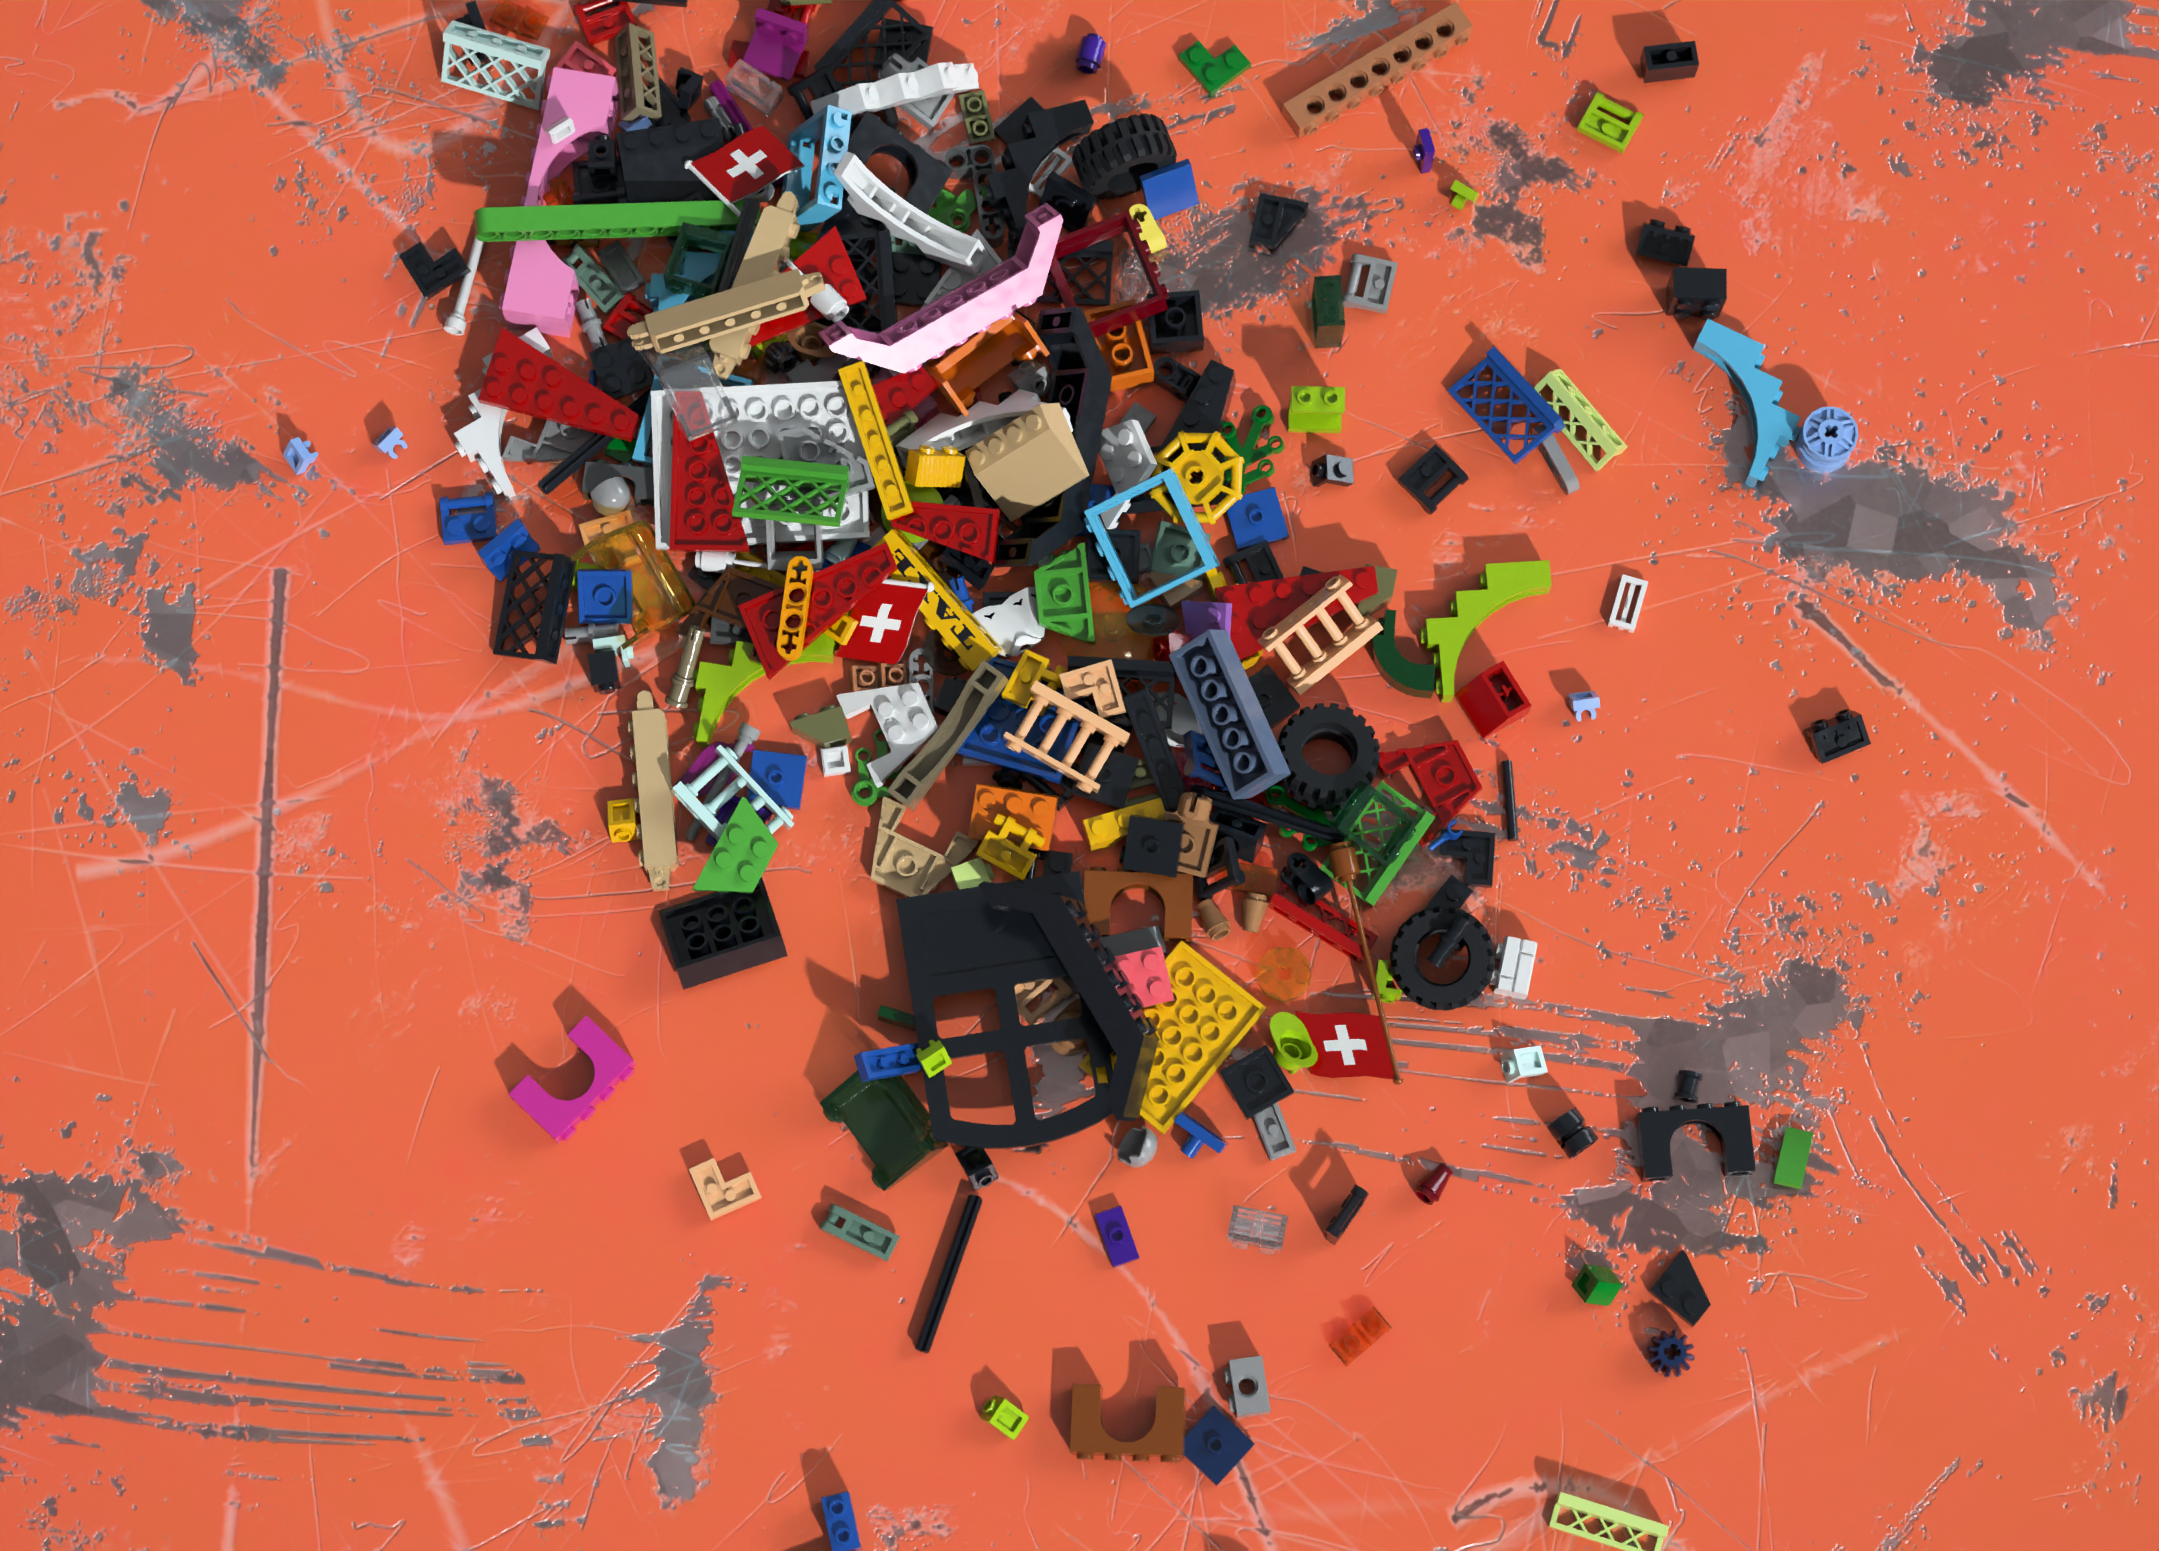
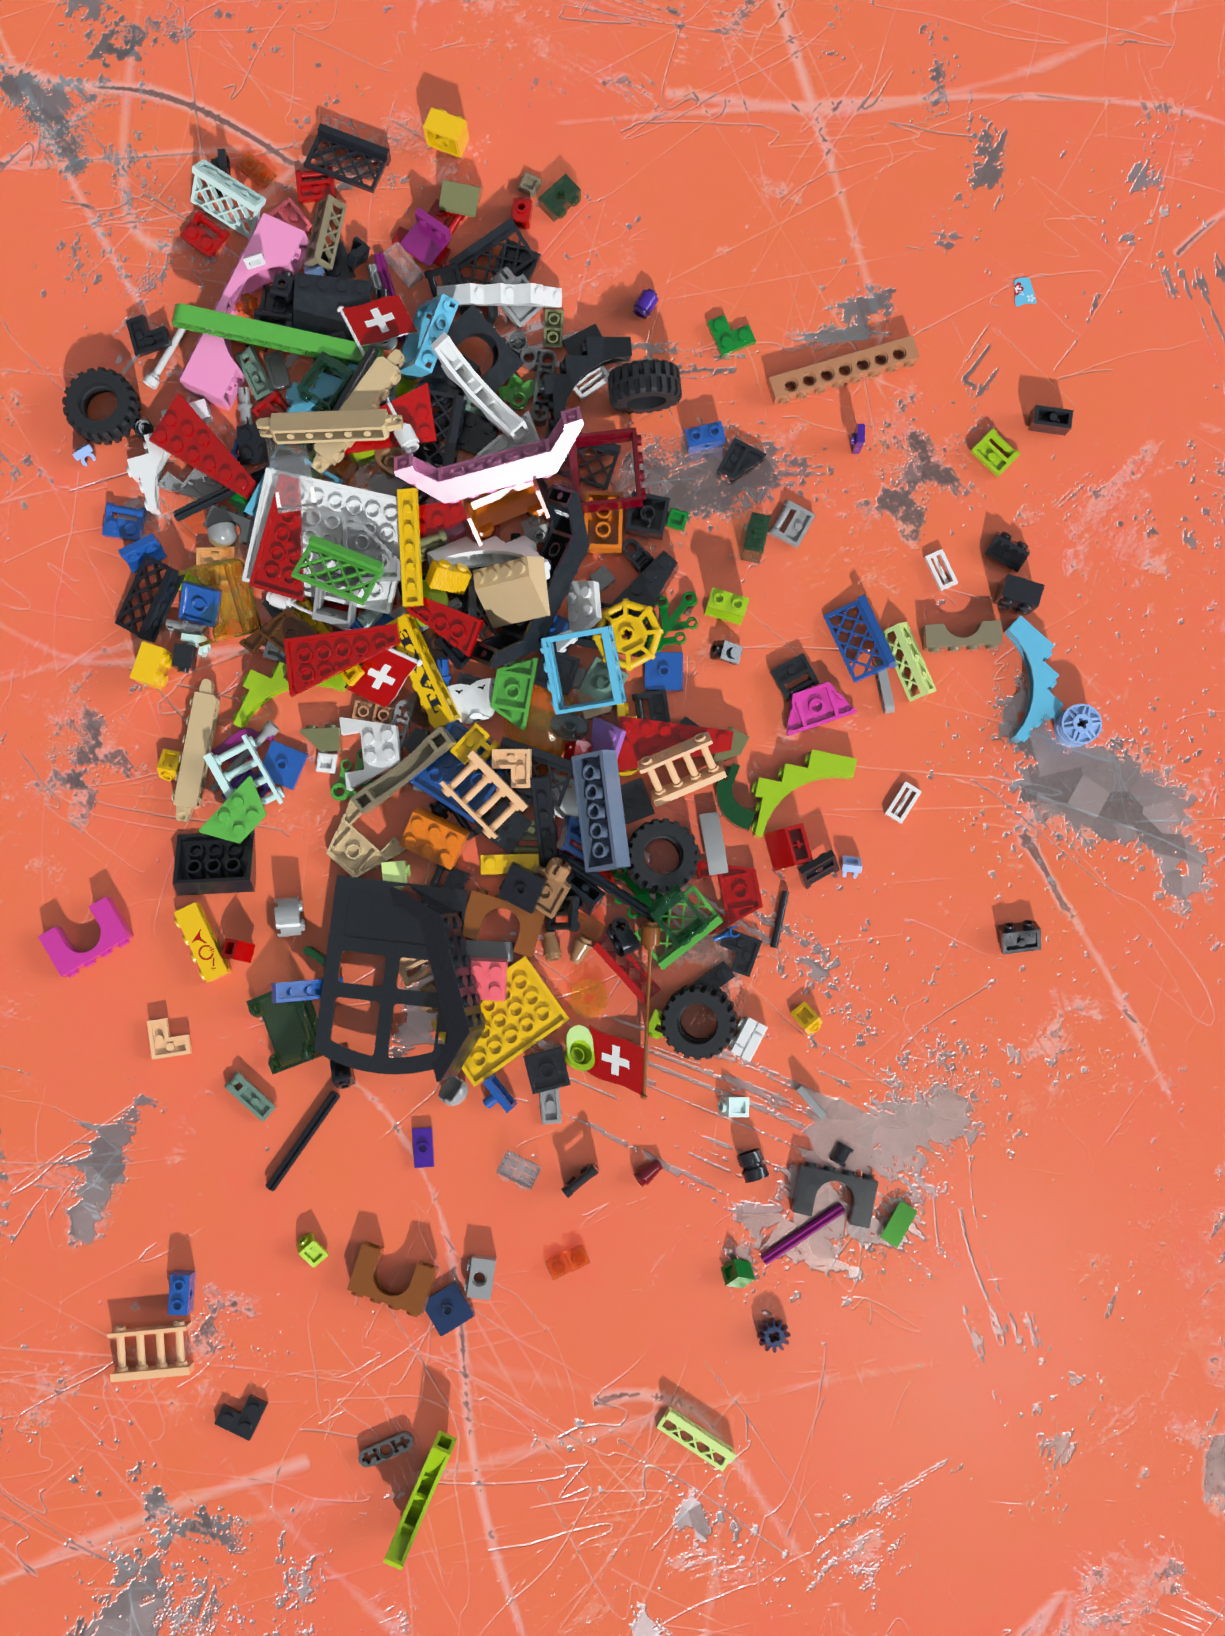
camera: 15 degrees right, 10 degrees up
light blue tile [282,437,318,475] -> none
dark tan pin [664,625,706,708] -> none
black gear [764,340,797,374] -> none
light orange beam [777,556,813,661] -> none
lime tile [916,1040,952,1078] -> none
yellow plate [976,813,1046,880] -> none
black plate [1038,172,1097,232] -> none
light yellow piece [1129,204,1167,254] -> none
blue tile [1139,159,1199,220] -> none
black pin [1427,914,1473,969] -> none
lime tile [1450,180,1480,211] -> none
black wing [1649,1250,1711,1327] -> none
none -> black tyre [62,367,141,445]
none -> yellow brick [129,641,173,690]
none -> black plate [134,419,153,439]
none -> yellow brick [174,902,232,982]
none -> red plate [180,210,230,260]
none -> red brick [221,938,256,963]
none -> light grey brick [274,896,306,937]
none -> dark grey wheel [509,332,528,355]
none -> green tile [666,508,689,532]
none -> blue brick [683,421,726,454]
none -> light grey slope [699,812,728,876]
none -> magenta axle [761,1203,845,1265]
none -> dark pink wing [786,682,857,736]
none -> yellow bracket [790,1001,823,1035]
none -> light grey tile [795,1084,827,1120]
none -> black plate [798,850,840,889]
none -> dark tan arch [921,620,1003,653]
none -> white tile [924,549,958,592]

